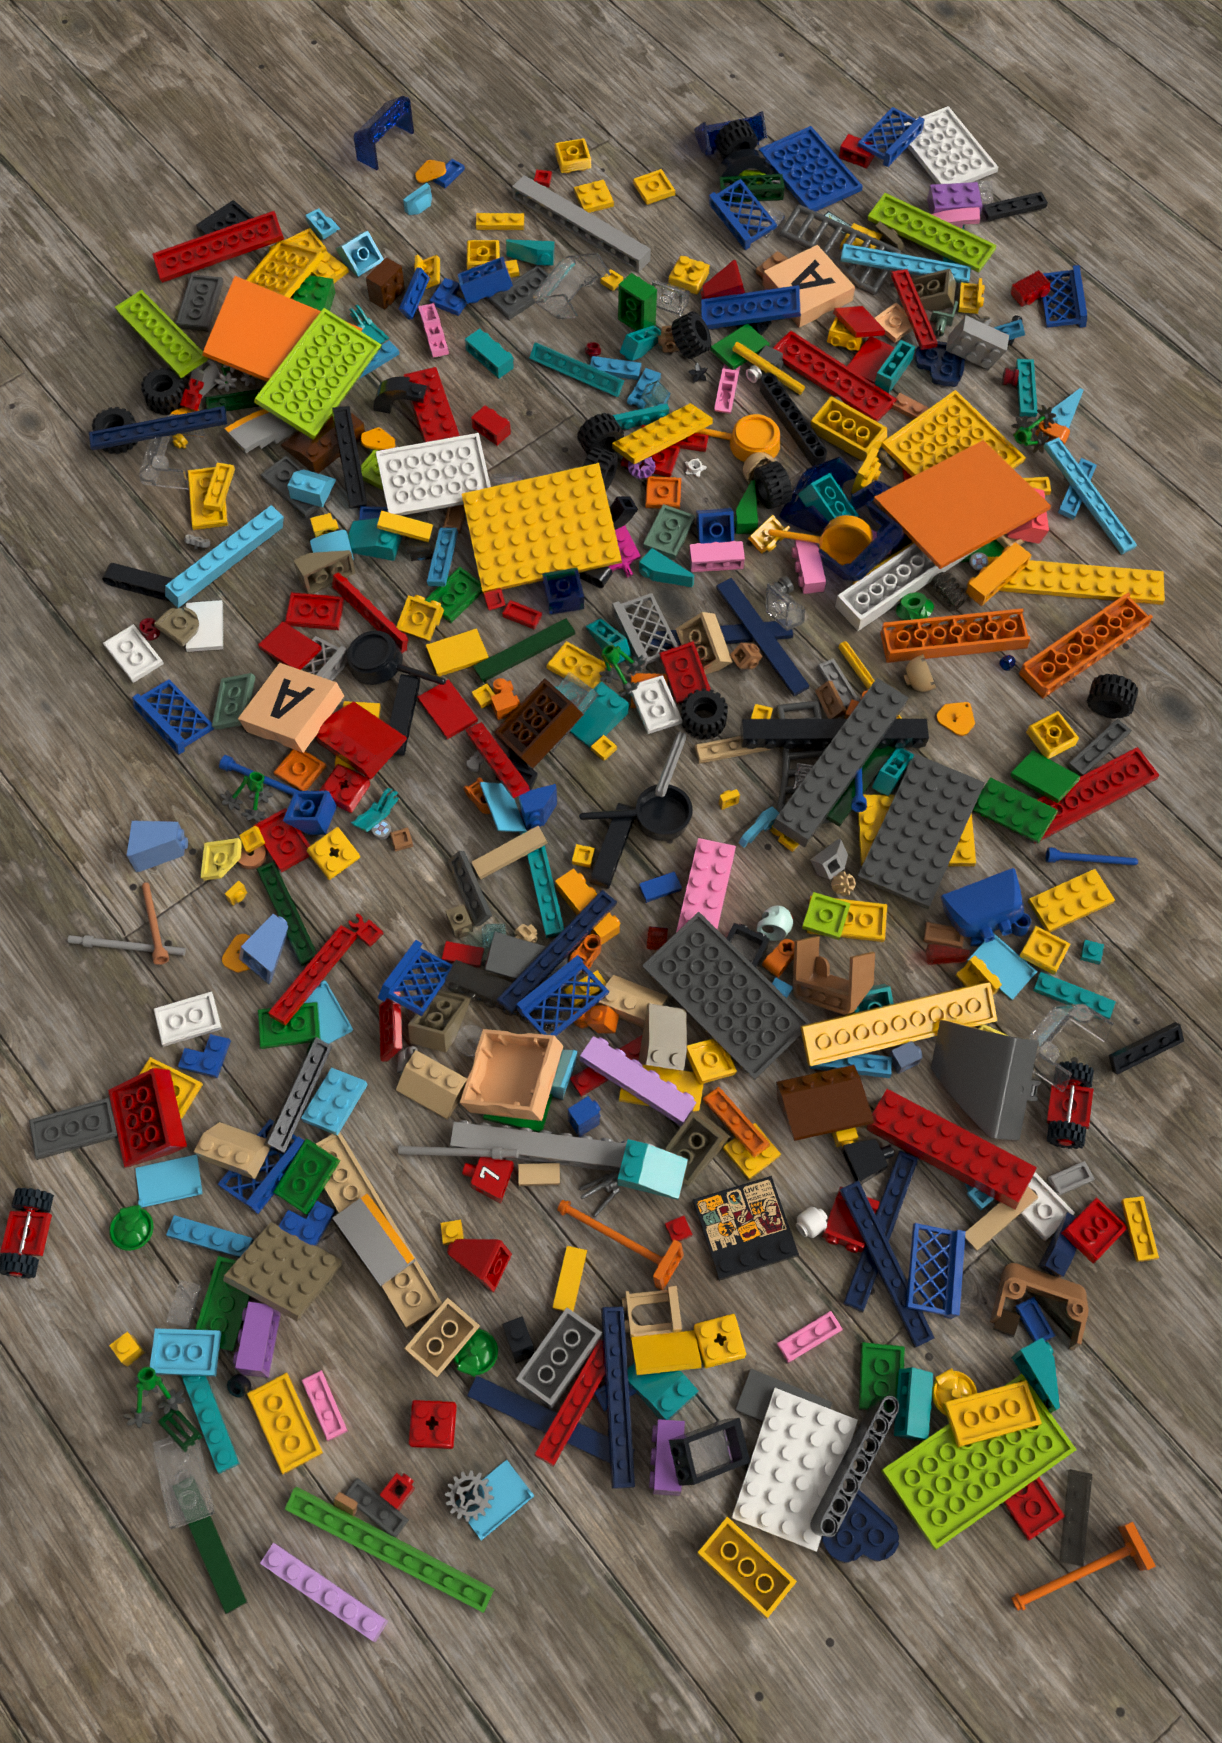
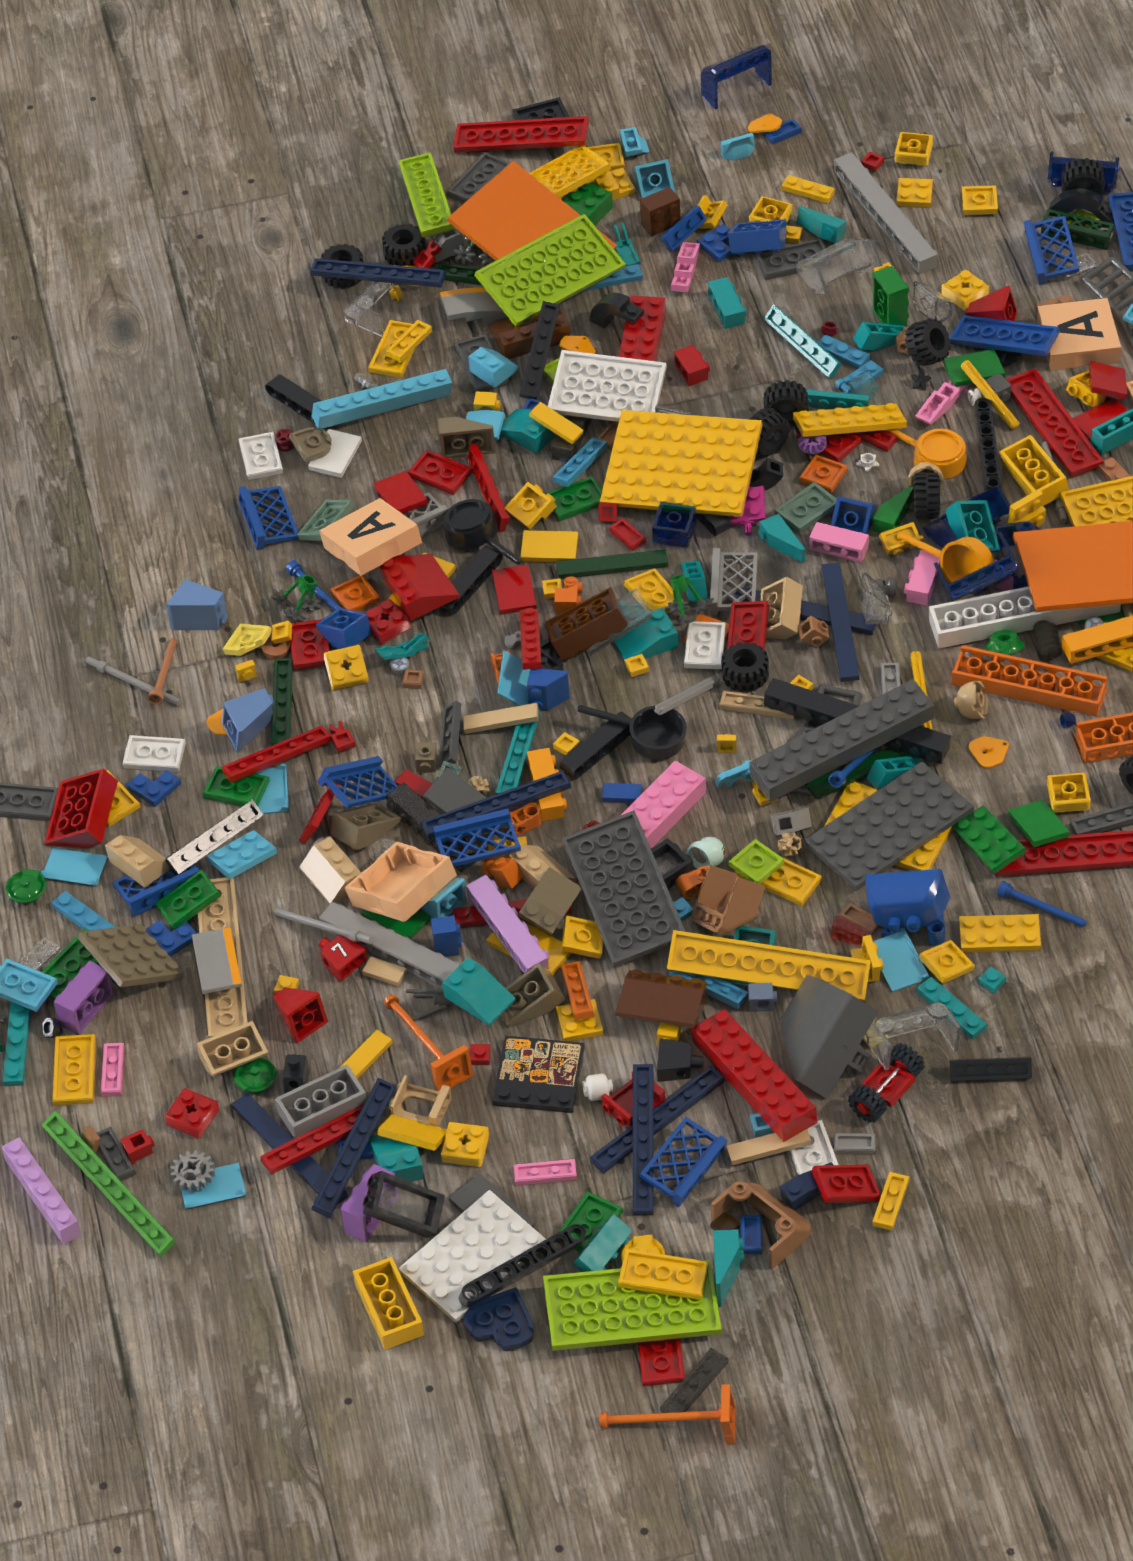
camera: 30 degrees right, 15 degrees down
medium nougat plate [815,680,847,719] -> none

